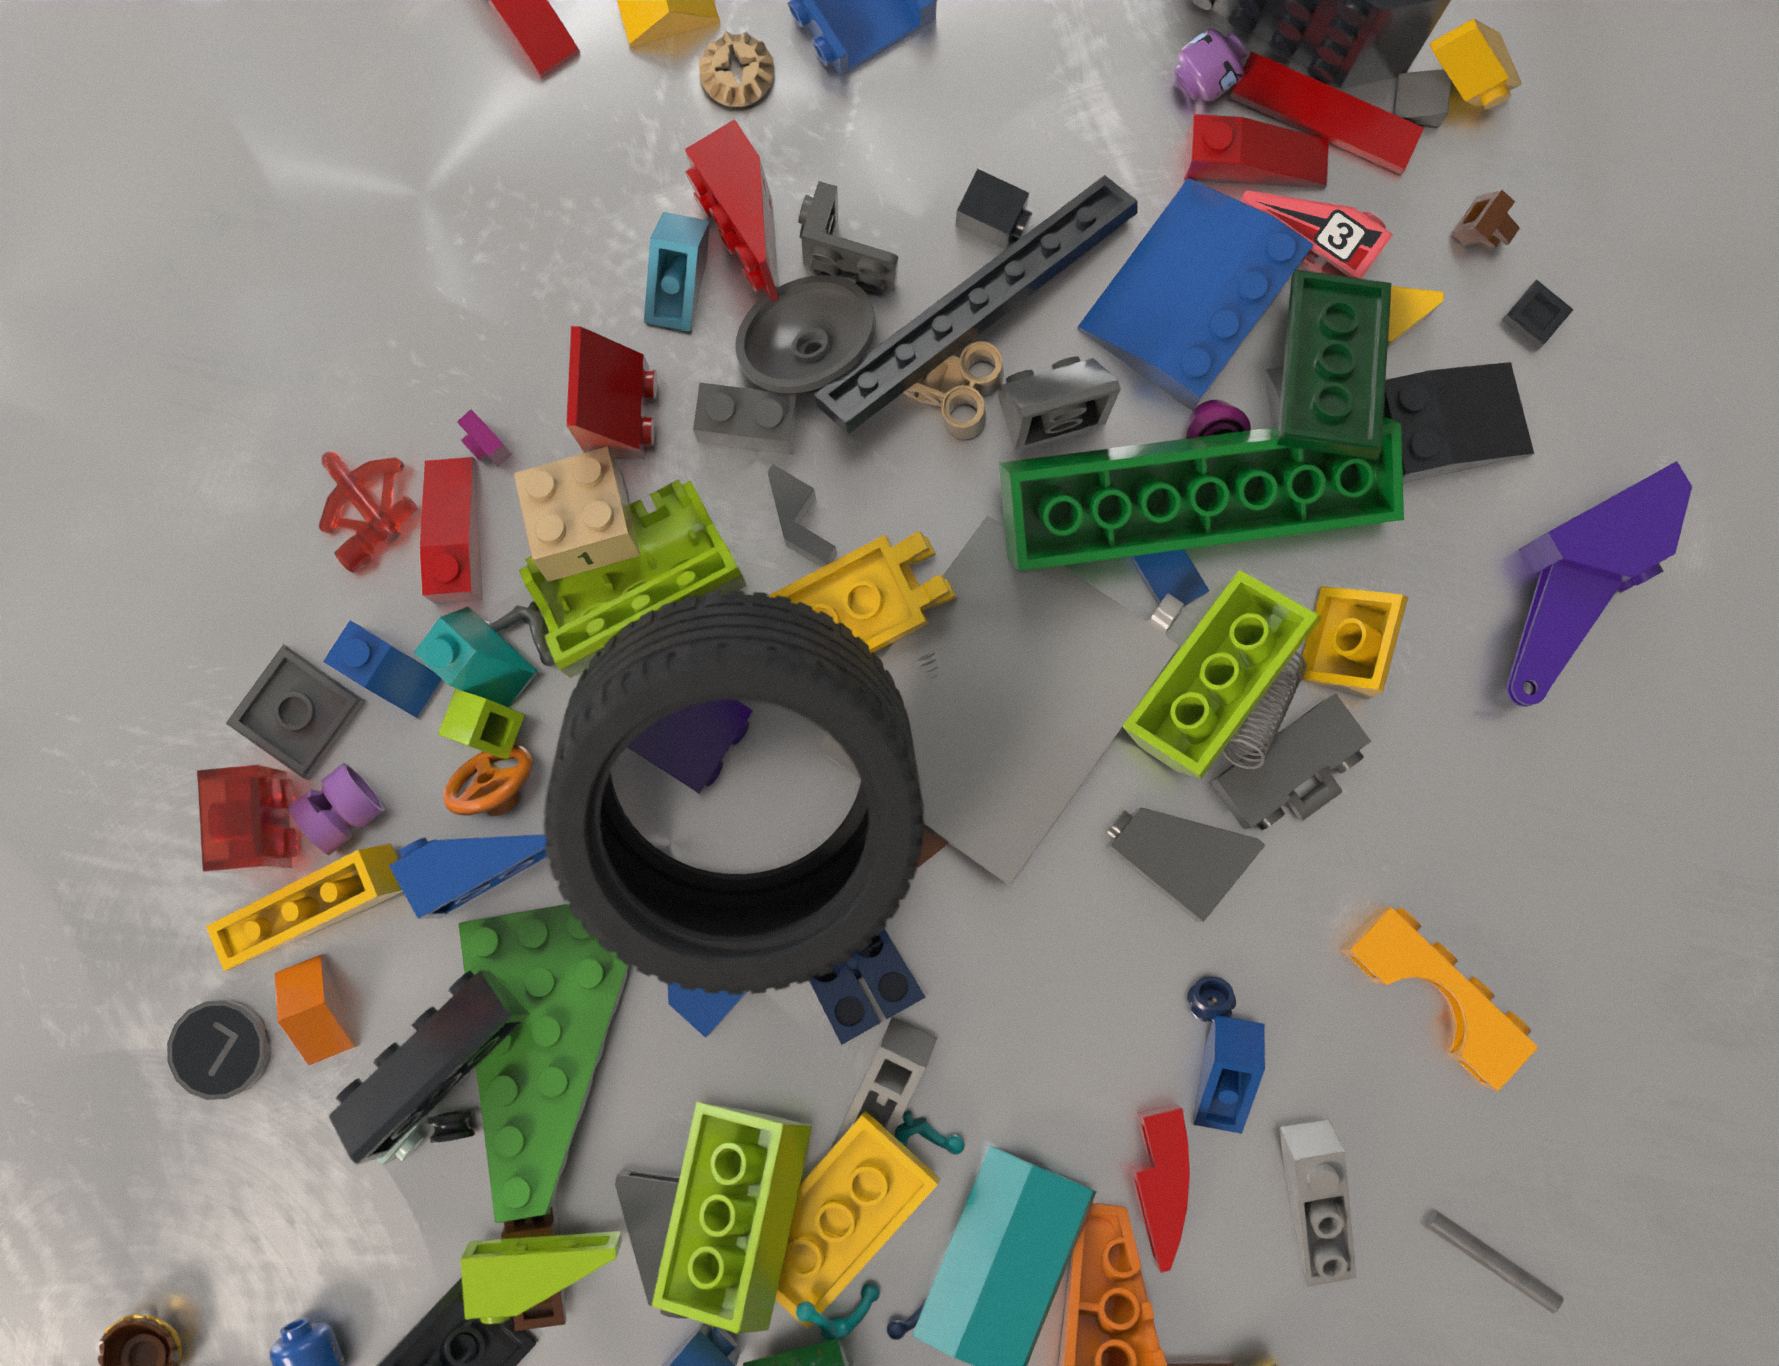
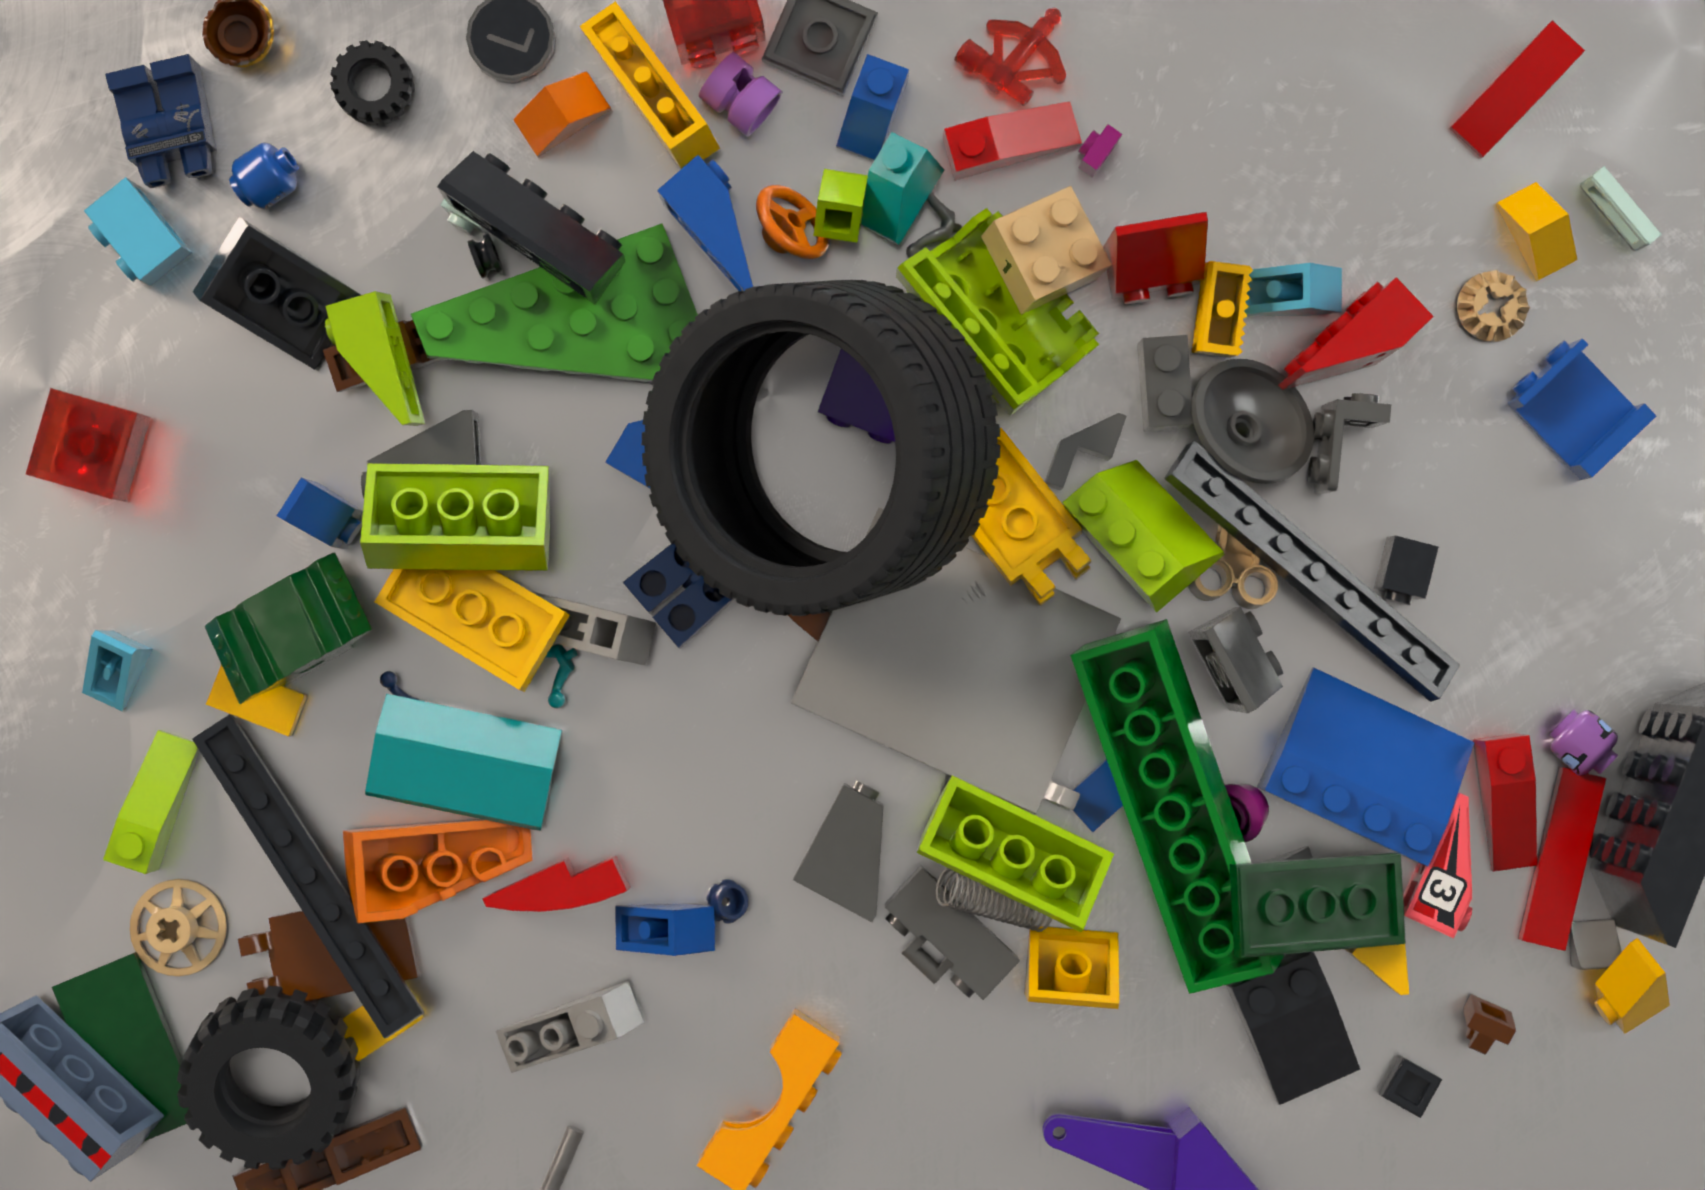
camera: 80 degrees right, 5 degrees up
teal piece [796,1283,880,1340] -> none
none -> black tyre [330,40,415,126]
none -> lime slope [1062,460,1225,613]
none -> yellow brick [1191,261,1253,358]

